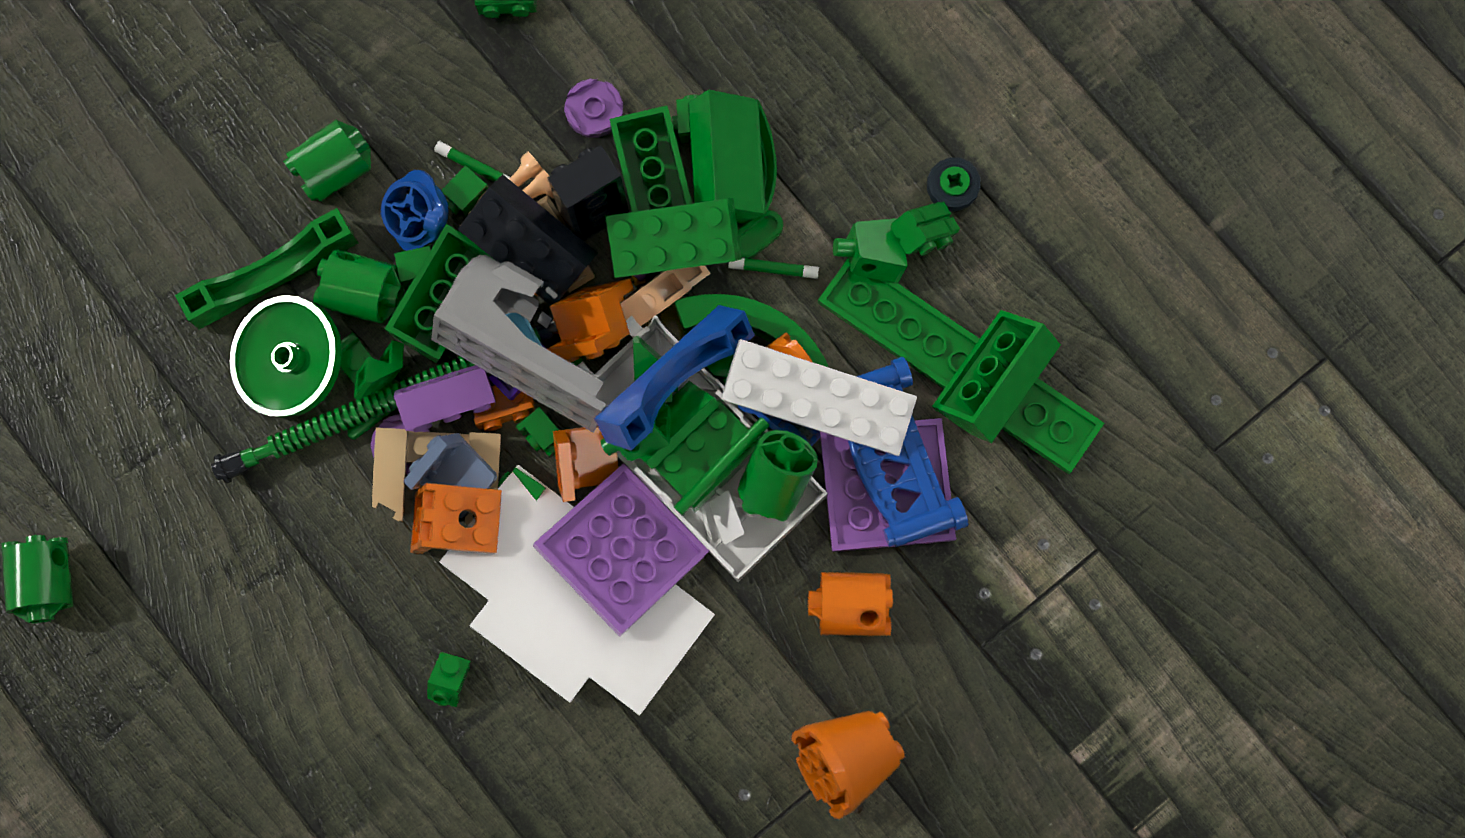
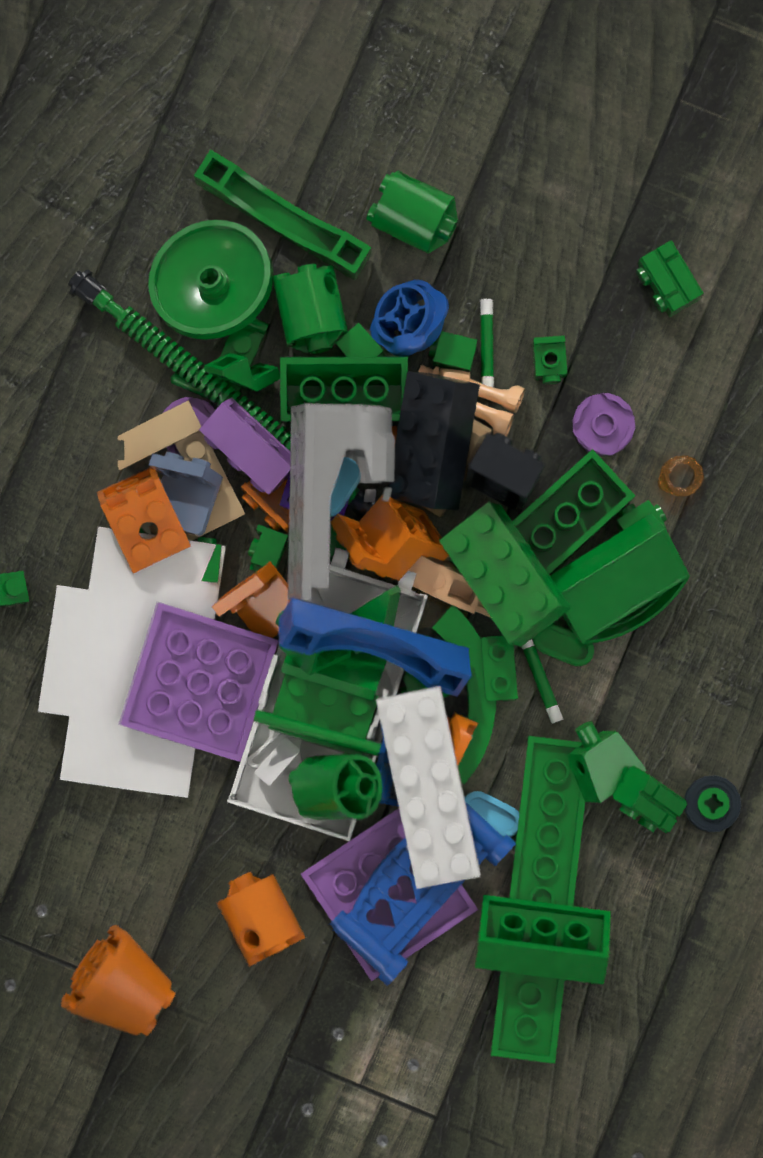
camera: 60 degrees right, 5 degrees up
none -> medium azure tile [465,791,519,837]
none -> green bracket [481,636,518,702]
none -> green brick [532,335,568,384]
none -> clear orange piece [658,455,704,497]

